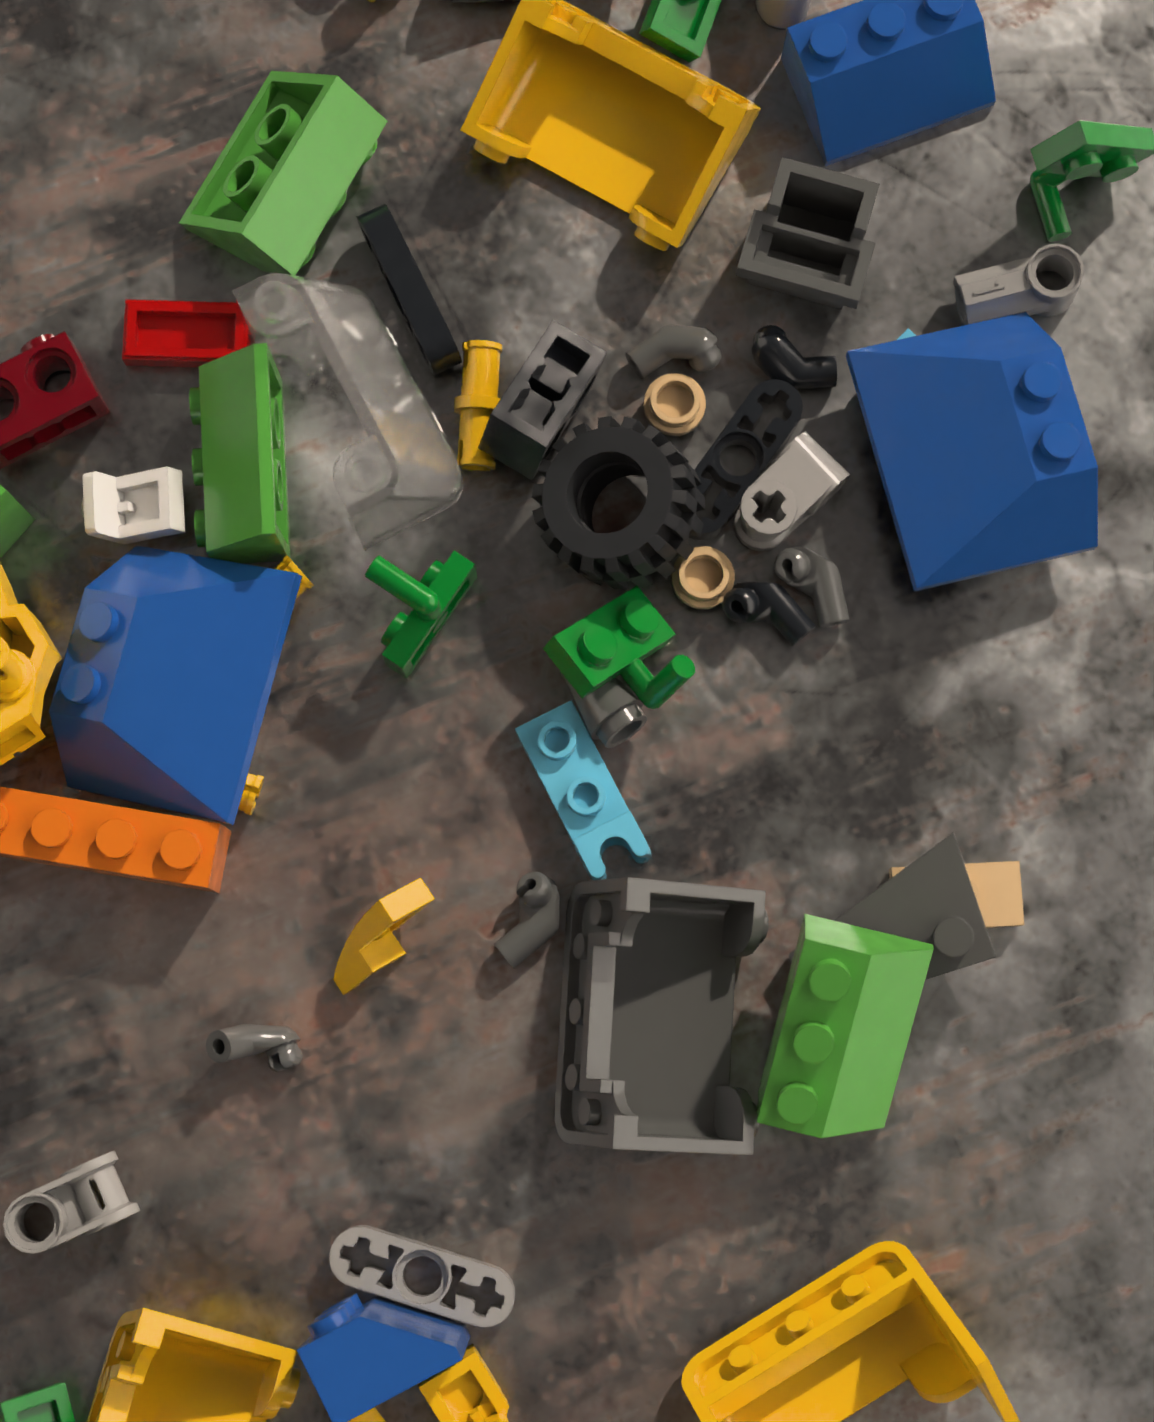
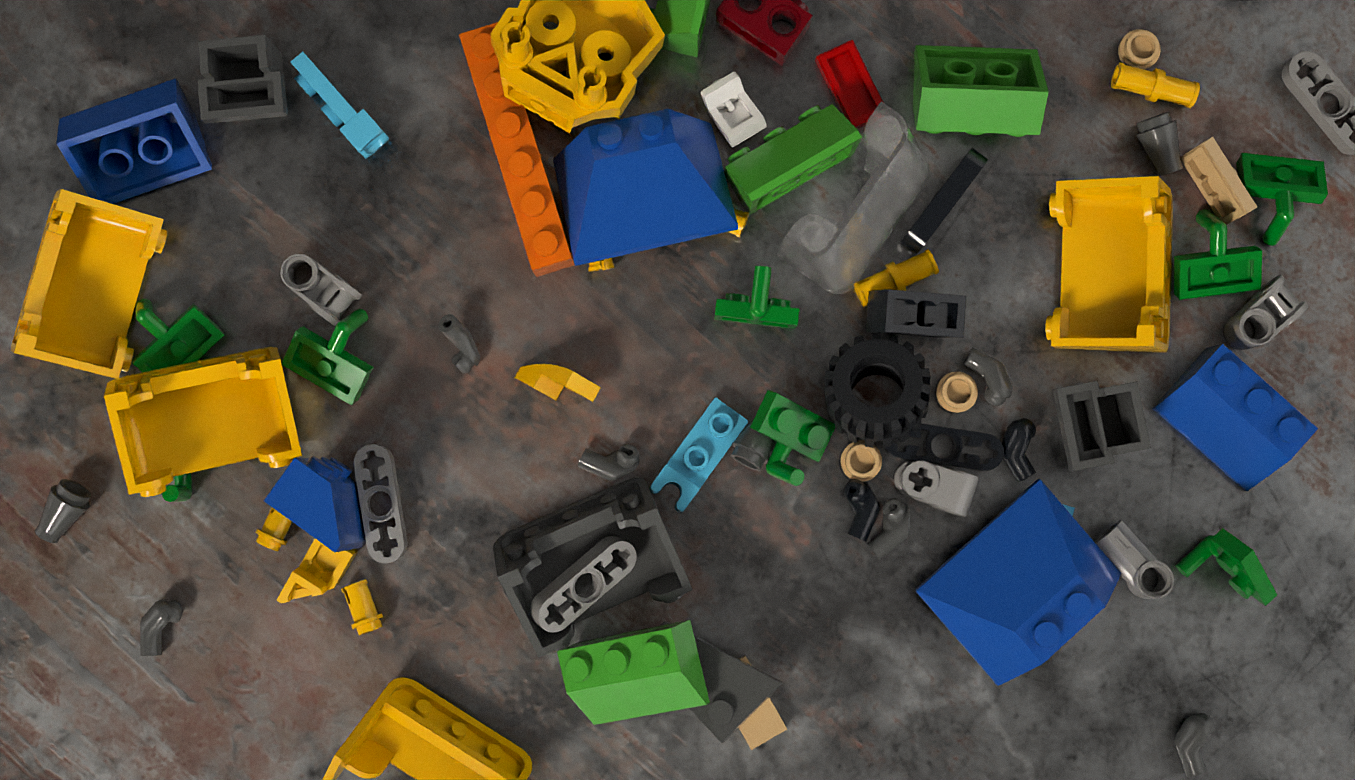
camera: 70 degrees right, 5 degrees up
none -> green plate [281,309,374,405]
none -> yellow pin [341,579,383,636]
none -> light grey beam [530,536,637,633]

